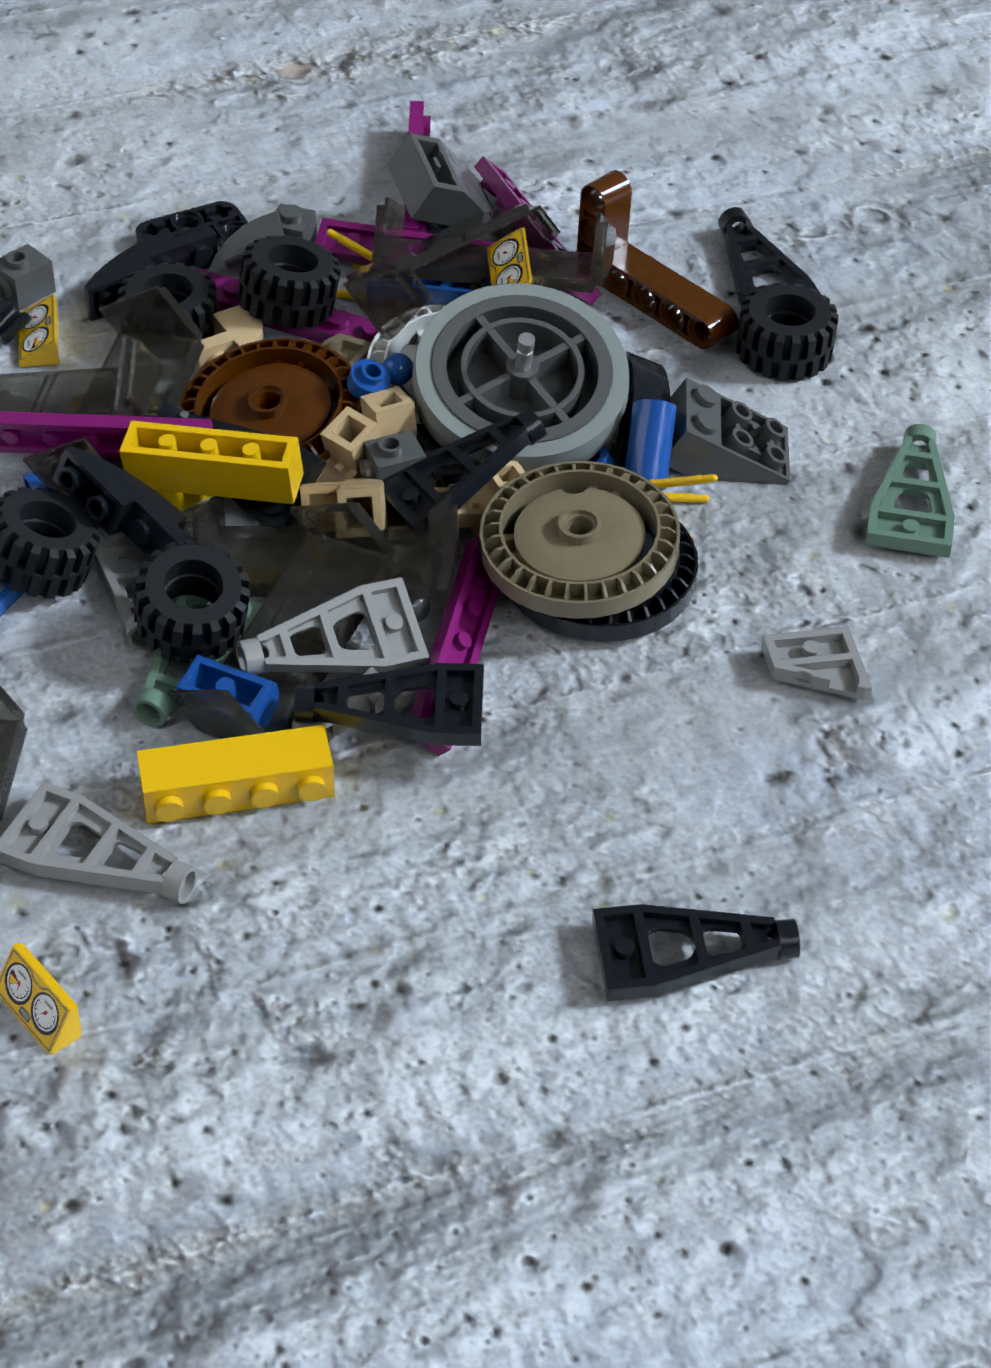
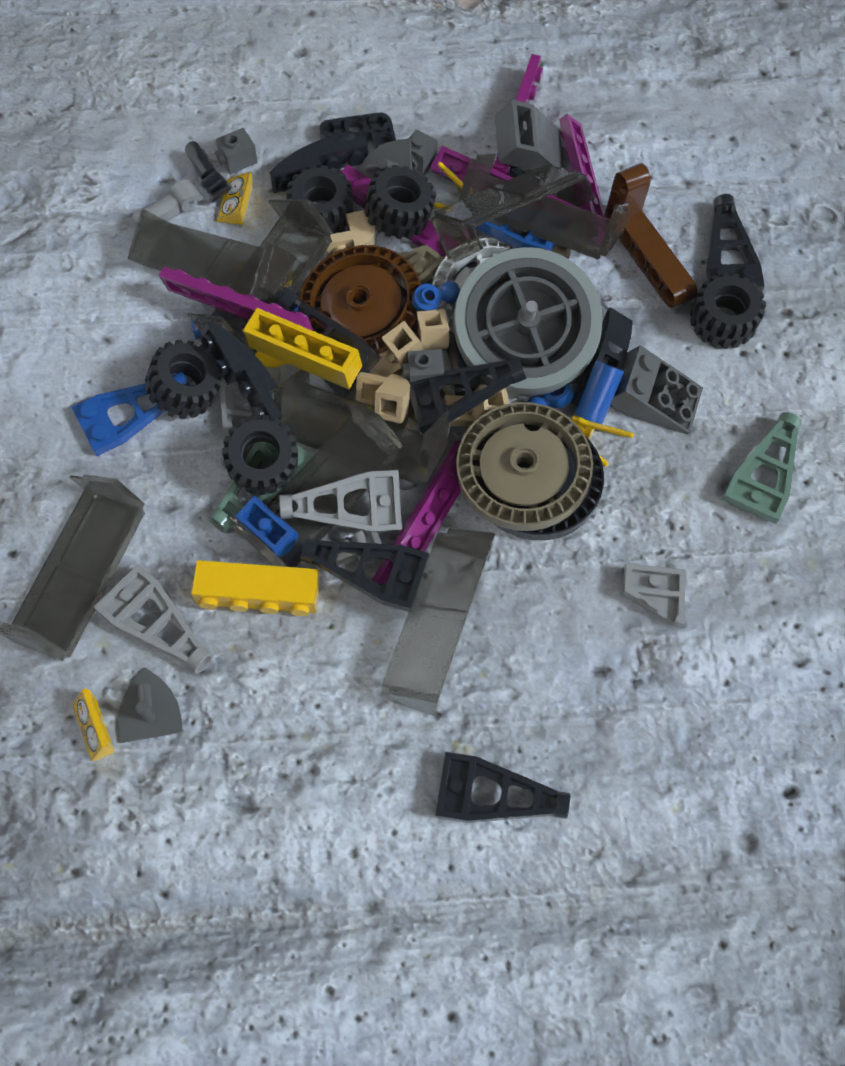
camera: 15 degrees right, 20 degrees up
slope [487,228,532,285] -> none
none -> dark grey shield [118,668,183,743]
none -> clear smoke piece [381,528,495,716]

